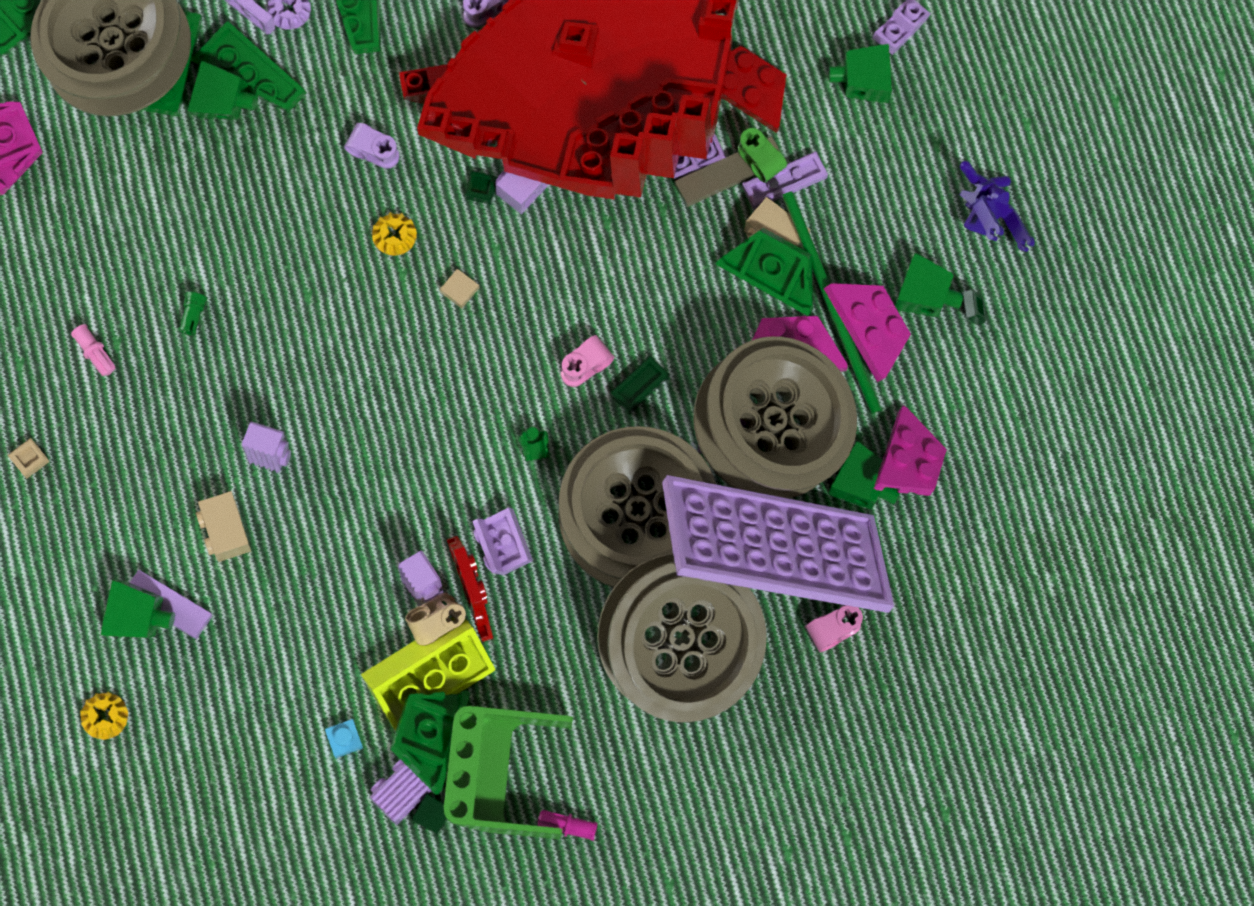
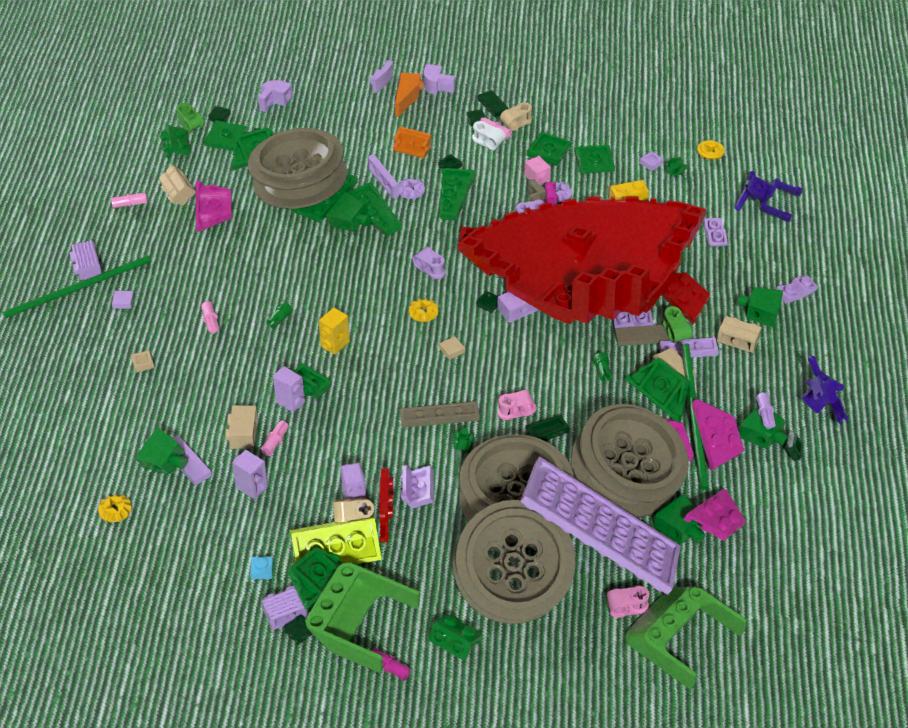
camera: 25 degrees right, 25 degrees down
none -> lavender brick [232,450,268,500]
none -> bright pink axle [260,420,289,456]
none -> green bracket [289,363,332,400]
none -> yellow brick [319,307,350,354]
none -> dark tan tile [399,401,480,428]
none -> green bracket [429,614,483,661]
none -> green pin [593,352,612,382]
none -> bright green windscreen [625,587,746,690]
none -> tan brick [717,316,762,353]
none -> lavender axle [756,393,776,429]

